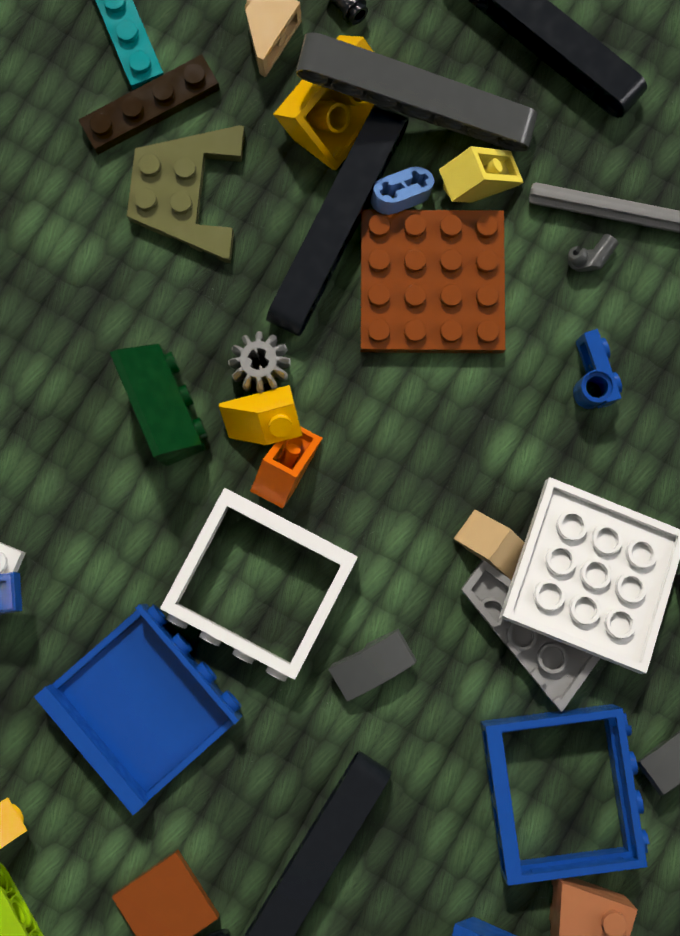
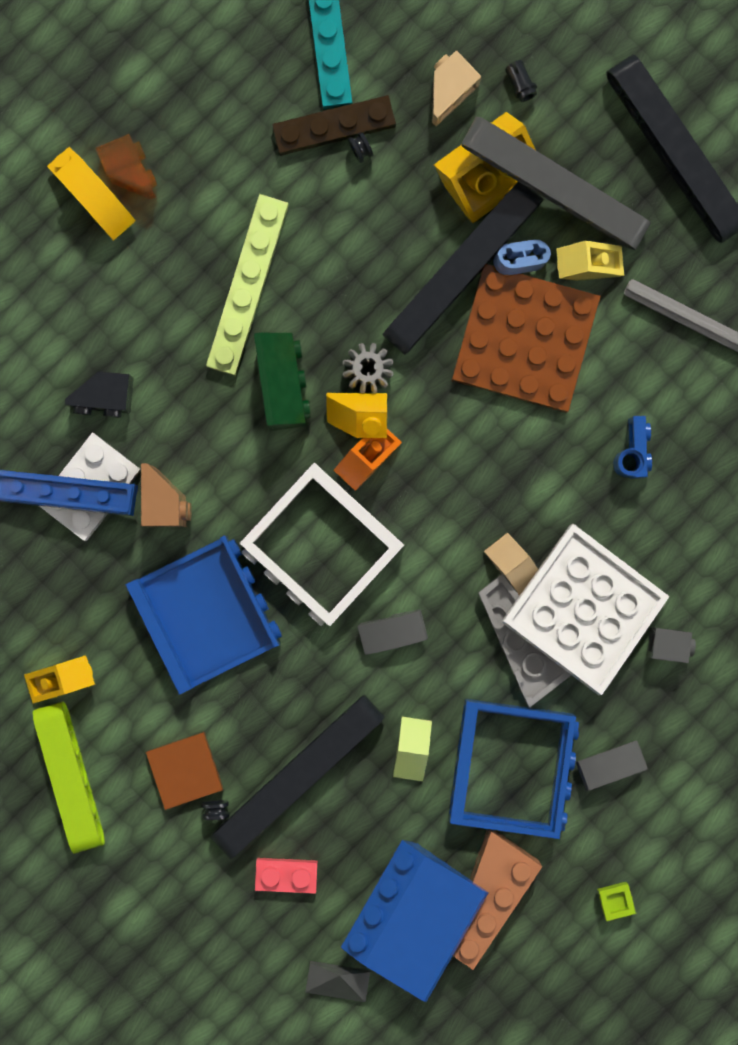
camera: 10 degrees right, 5 degrees up
olive wing [127,125,245,263] -> none
dark grey arm [568,234,619,272] -> none
none -> medium nougat slope [141,463,192,527]
none -> yellowish green plate [206,194,289,376]
none -> black bush [348,132,374,163]
none -> yellowish green slope [393,716,432,781]

